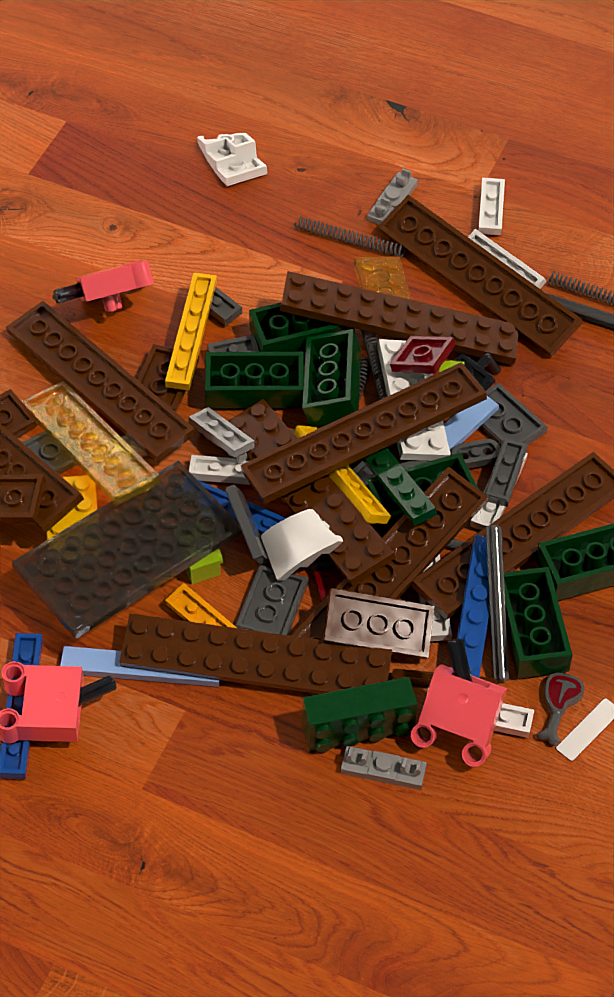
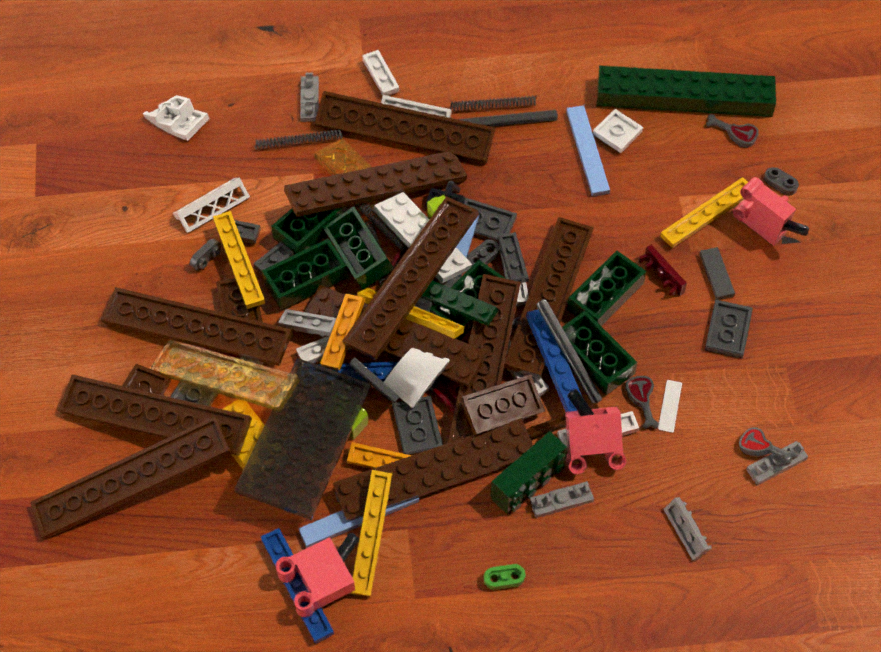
camera: 30 degrees left, 5 degrees up
coral piece [52,260,154,312] -> none
dark red plate [390,336,456,375] -> none
none -> white fence [173,178,250,233]
none -> dark grey plate [190,239,221,270]
none -> light orange plate [320,294,365,371]
none -> yellow plate [350,470,392,597]
none -> bright green plate [484,564,525,590]
none -> light grey plate [664,497,712,561]

